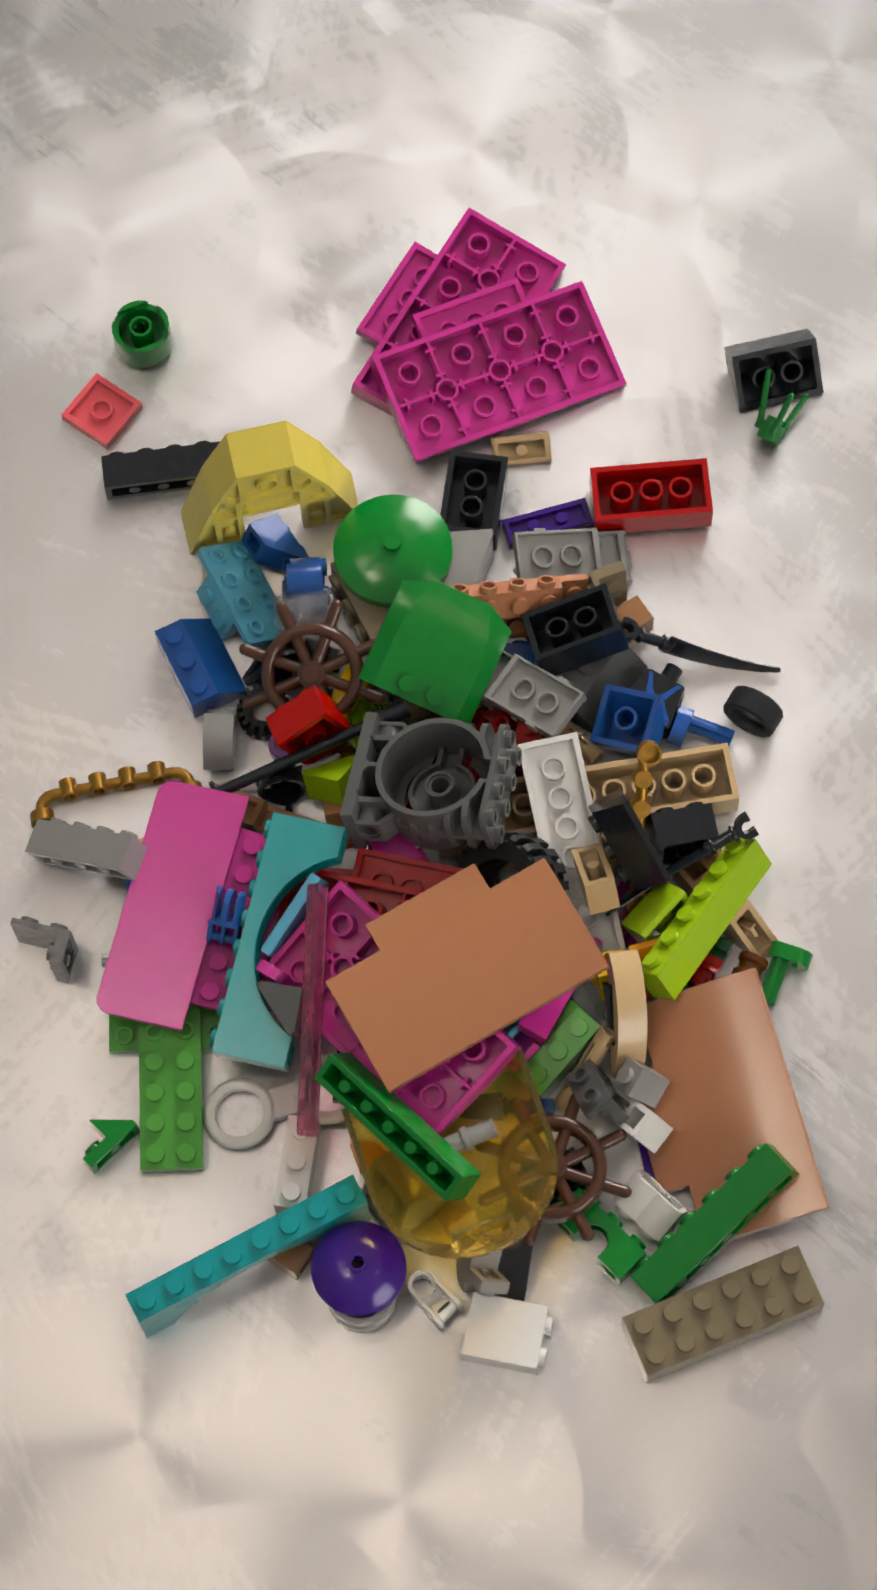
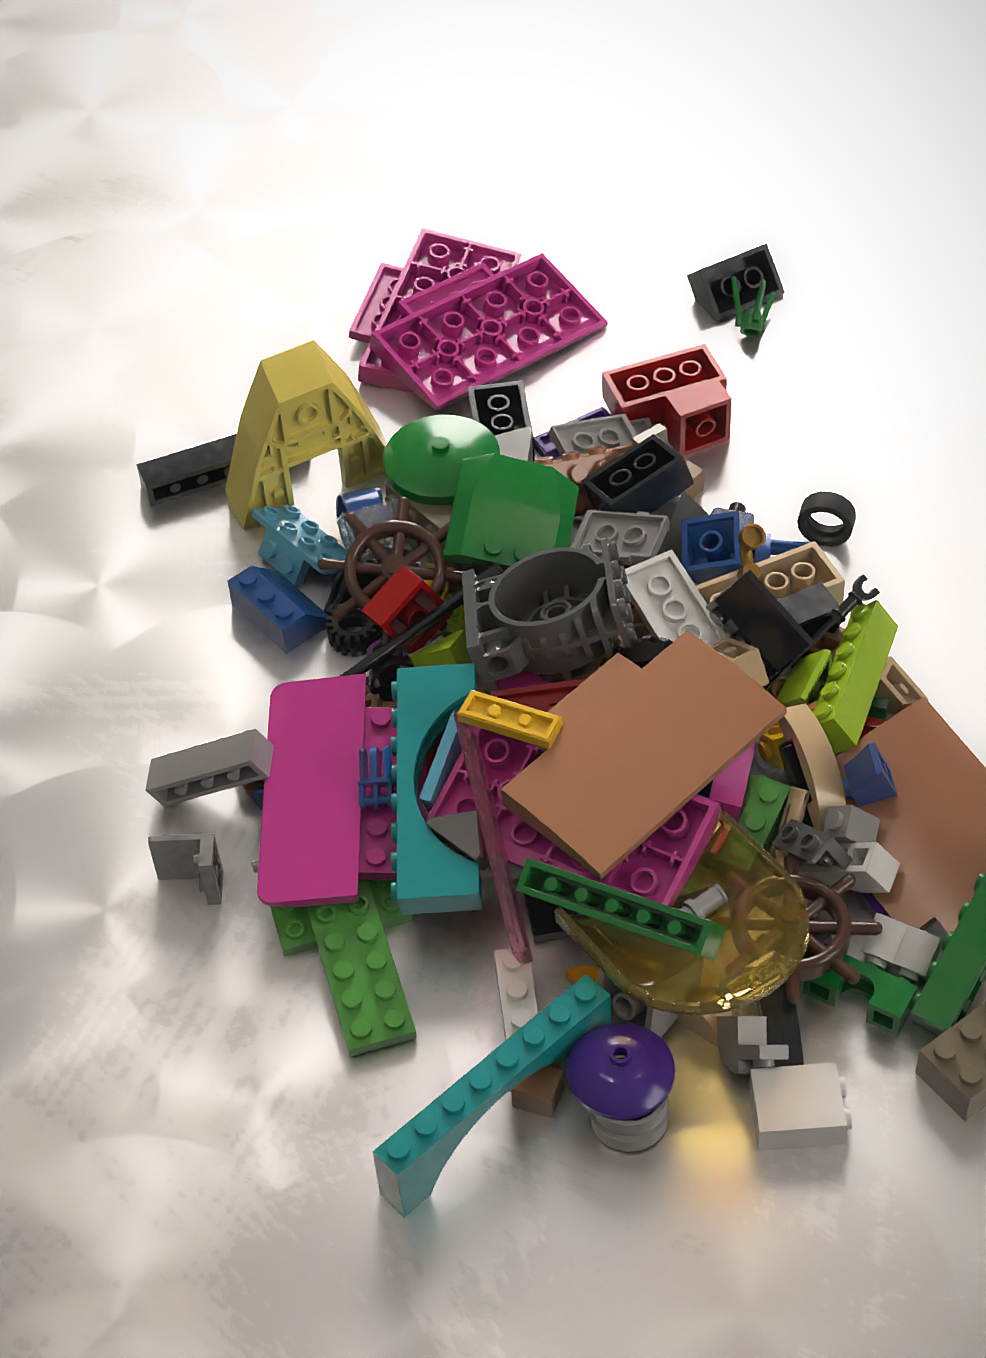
camera: 15 degrees left, 20 degrees down
pearl gold bar [30,761,202,828] -> none
coral tile [61,373,143,450] -> none
green slope [83,1119,140,1175] -> none
green brick [112,300,172,369] -> none
light grey brick [203,707,238,770] -> none
white bar [203,1053,353,1150] -> none
blue slope [241,513,309,573] -> none
dark pink tile [255,959,287,984] -> none
white piece [407,1269,465,1330] -> none
tan slope [490,431,552,466] -> none
black sword [621,616,781,673] -> none
green piece [762,941,813,1006] -> none
none -> yellow tile [457,689,563,749]
none -> red brick [665,377,732,456]
none -> blue slope [842,742,897,807]

